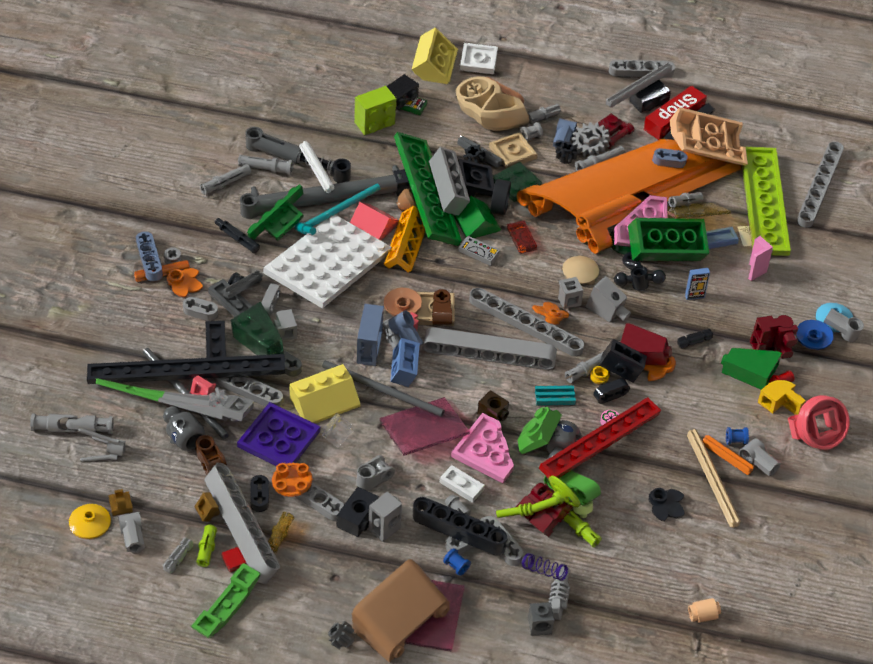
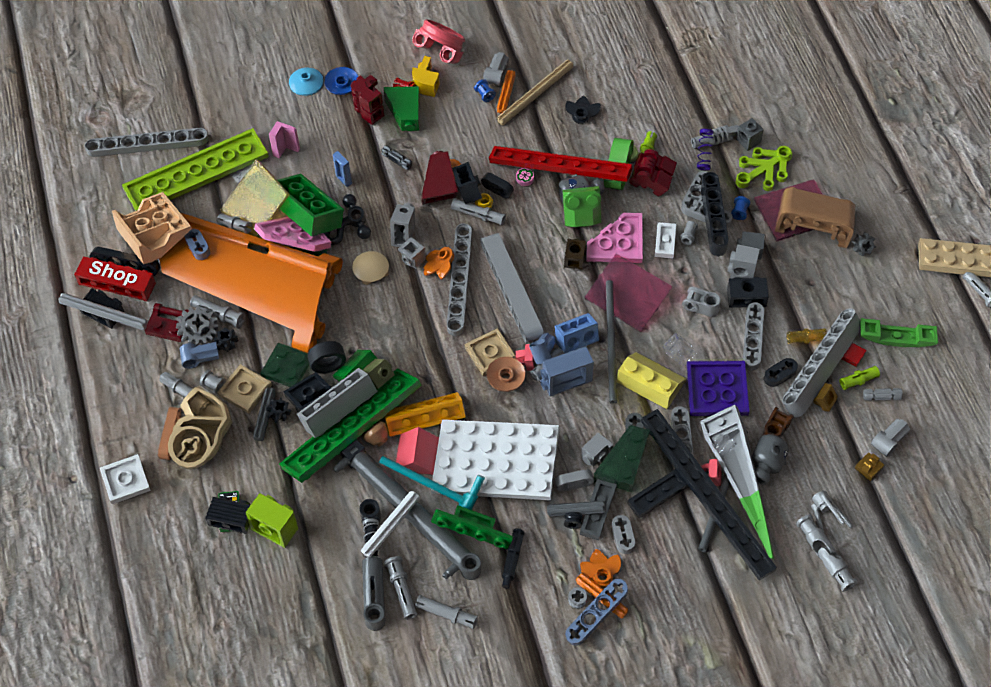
camera: 115 degrees left, 10 degrees up
yellow dish [69,504,111,539] -> none
orange dish [272,462,313,497] -> none
light yellow slope [412,27,458,84] -> none
reddish brown piece [432,289,452,325] -> none
light grey tile [458,236,500,266] -> none
lime dish [496,476,581,518] -> none
clear red tile [507,220,537,254] -> none
teal tile [535,385,576,406] -> none
light grey beam [608,60,675,78] -> none
light nougat brick [688,598,721,623] -> none
light grey piece [823,308,864,342] -> none
none -> olive brick [363,359,395,389]
none -> lime plant [736,146,793,191]
none -> dark grey brick [736,231,765,259]

